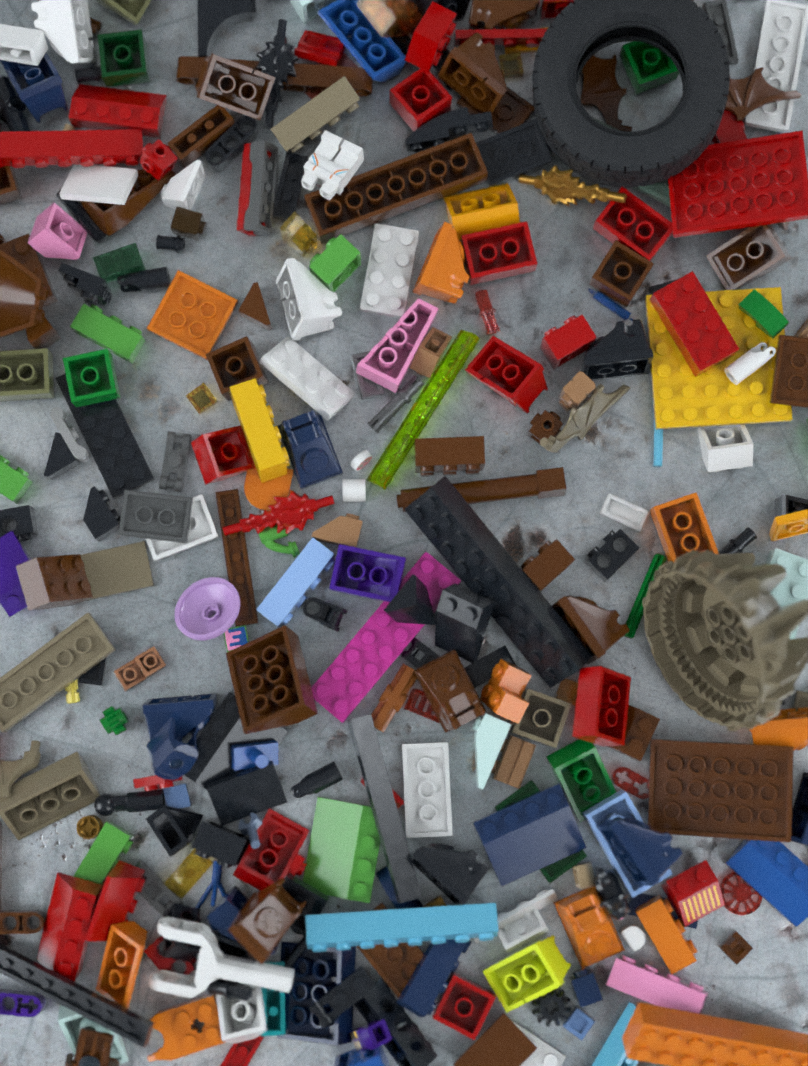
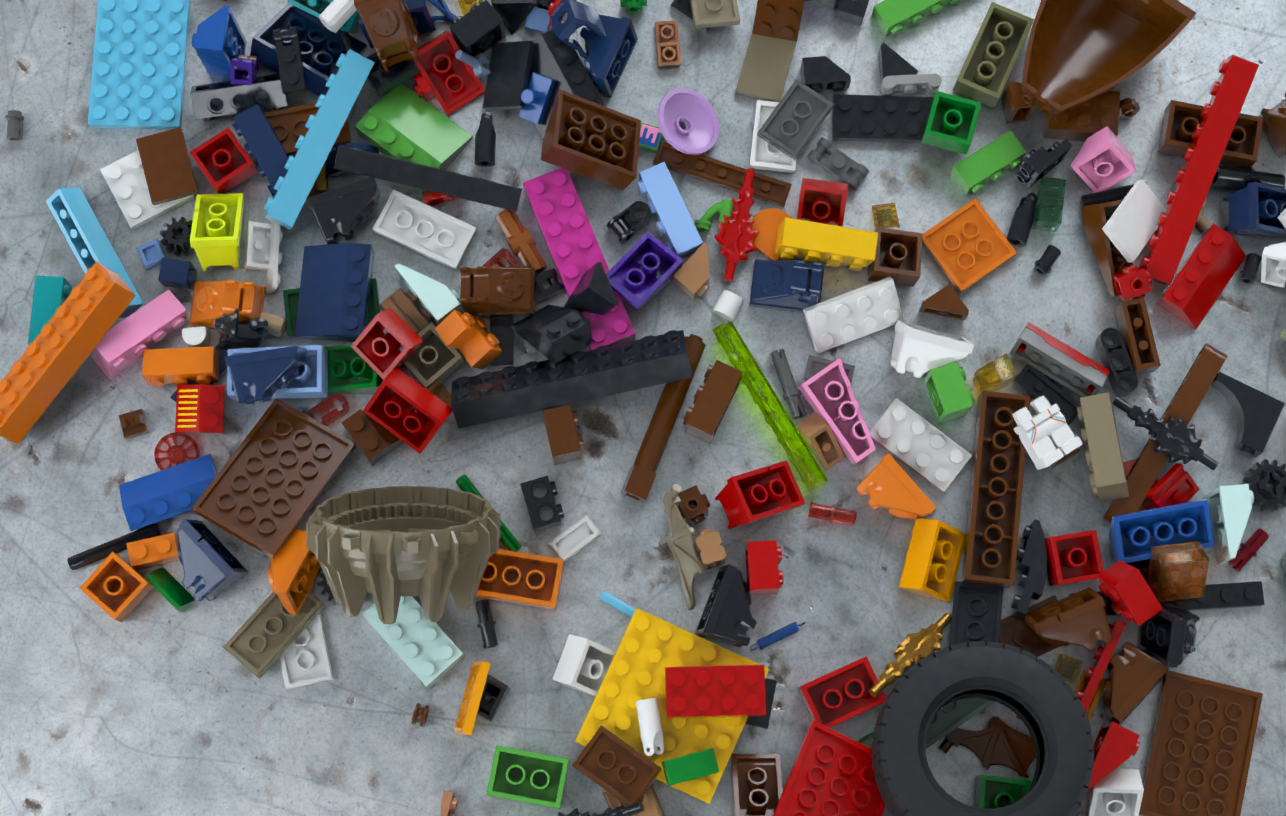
camera: 120 degrees right, 5 degrees down
dark green brick [97,29,150,87] -> none
white slope [160,160,206,210] -> none
dark brown brick [170,207,207,241] -> none
reddish brown piece [195,53,276,121] -> none
white tile [351,450,373,471] -> none
red brick [461,221,537,286] -> none
reddish brown piece [552,595,629,665] -> none
reddish brown brick [589,240,654,307] -> none
none -> red slope [351,308,424,380]

